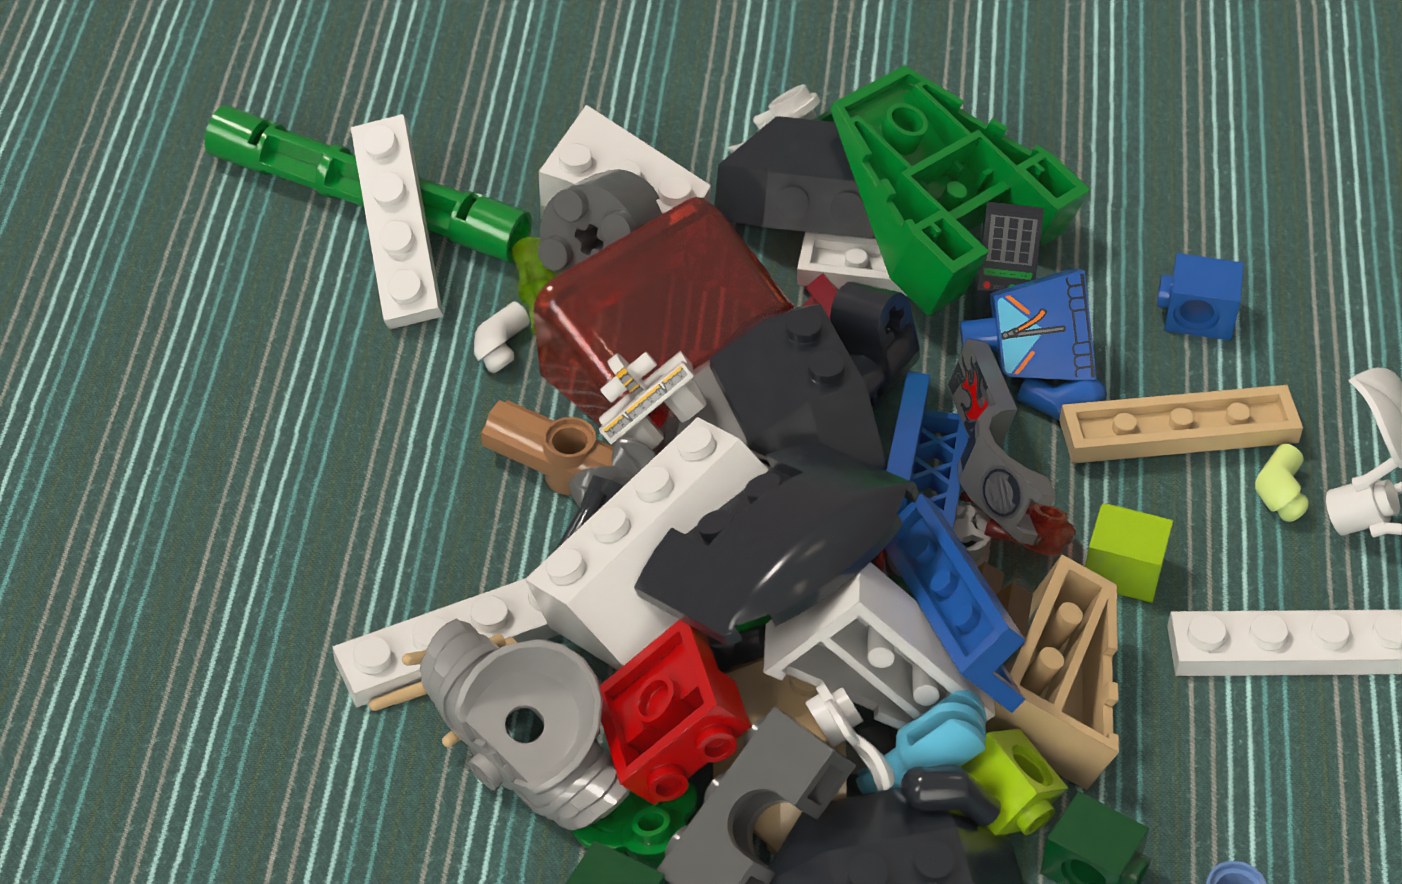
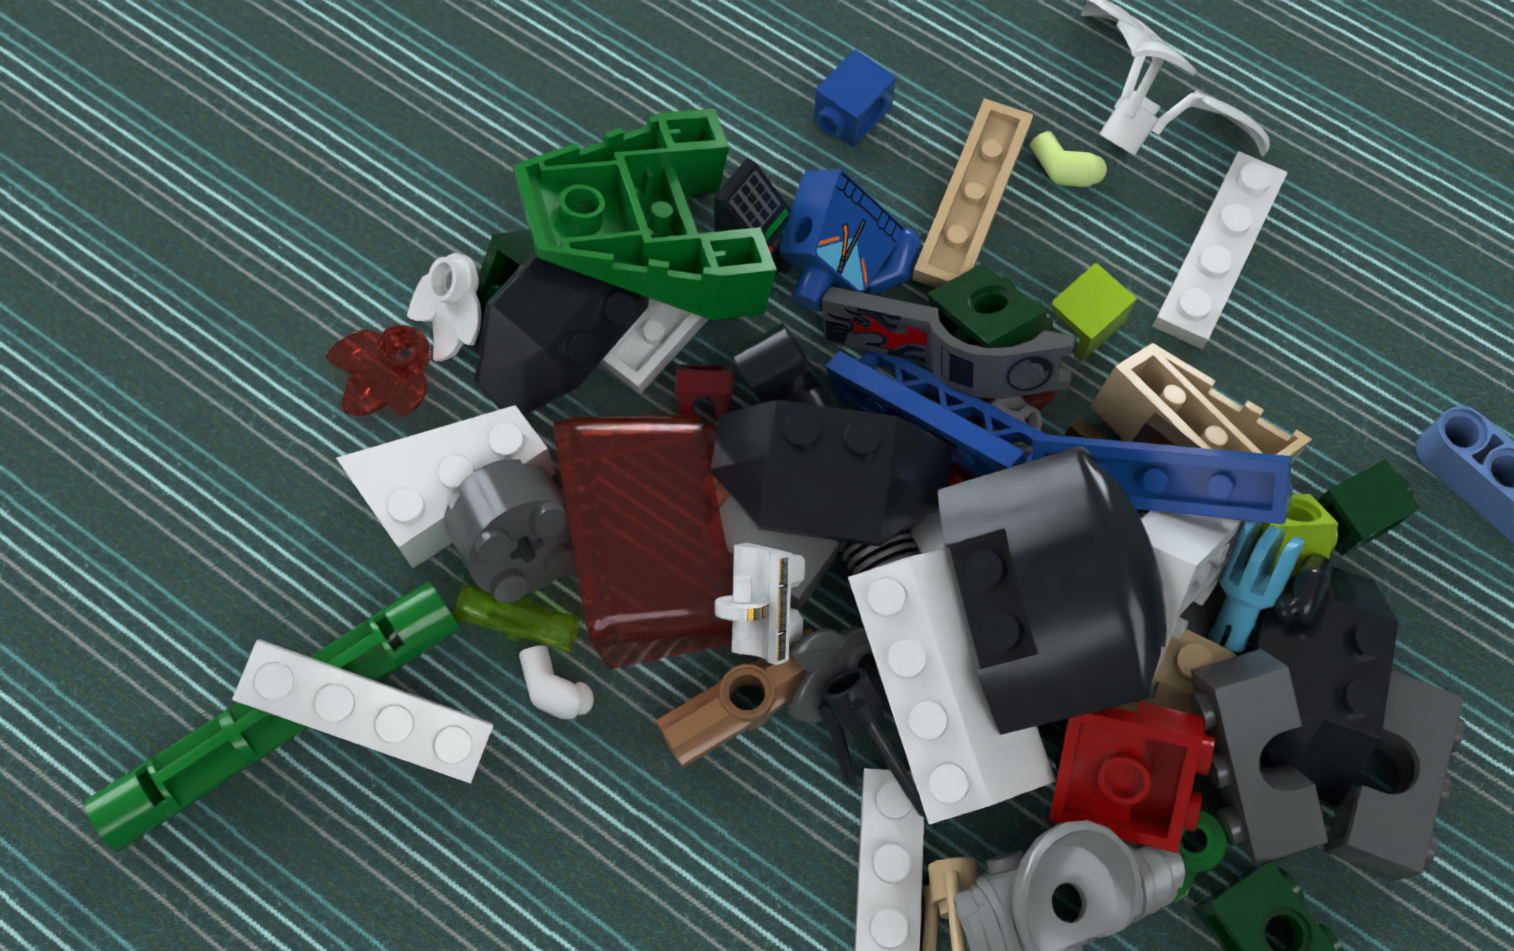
camera: 60 degrees left, 20 degrees up
white plate [805,683,895,792] -> none
none -> clear red plate [325,325,431,418]
none -> dark green brick [927,263,1053,348]

